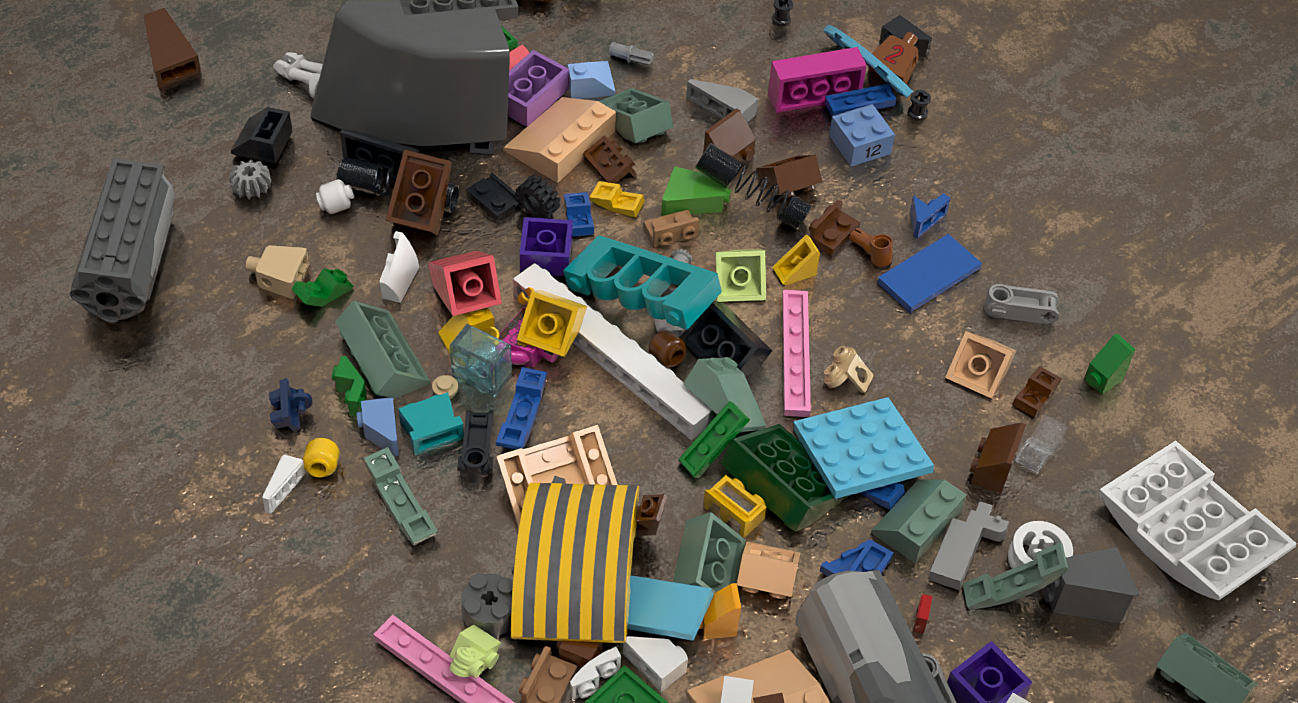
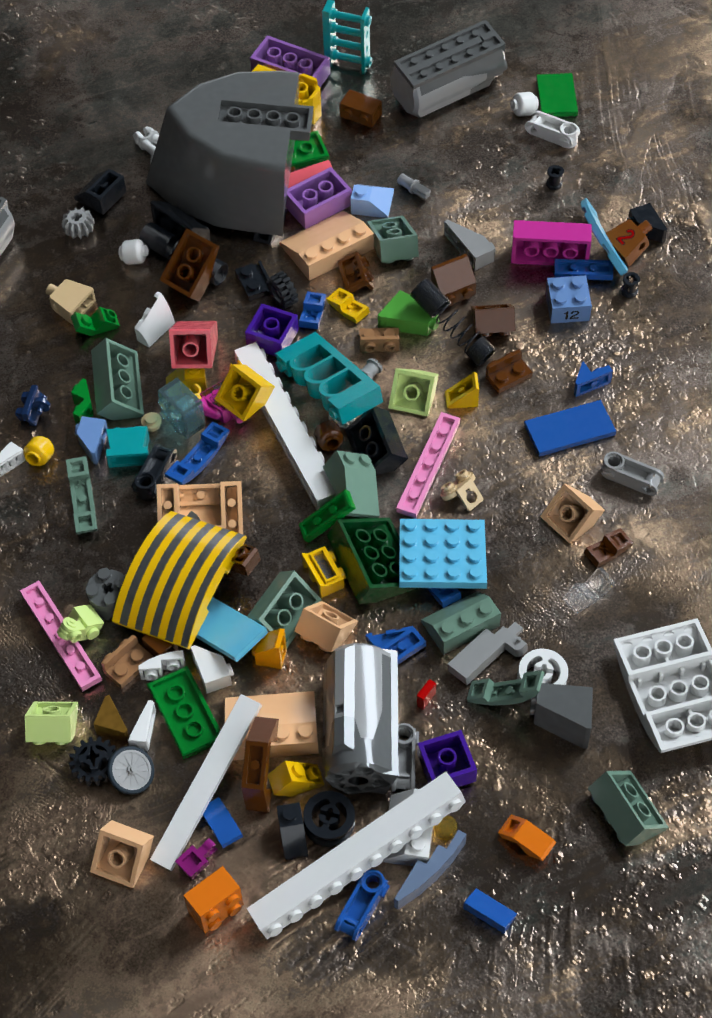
camera: 25 degrees right, 5 degrees up
reddish brown slope [144,8,201,88] -> none
dark orange pin [849,228,893,267] -> none
reddish brown slope [969,422,1026,494] -> none
green slope [1084,333,1136,394] -> none

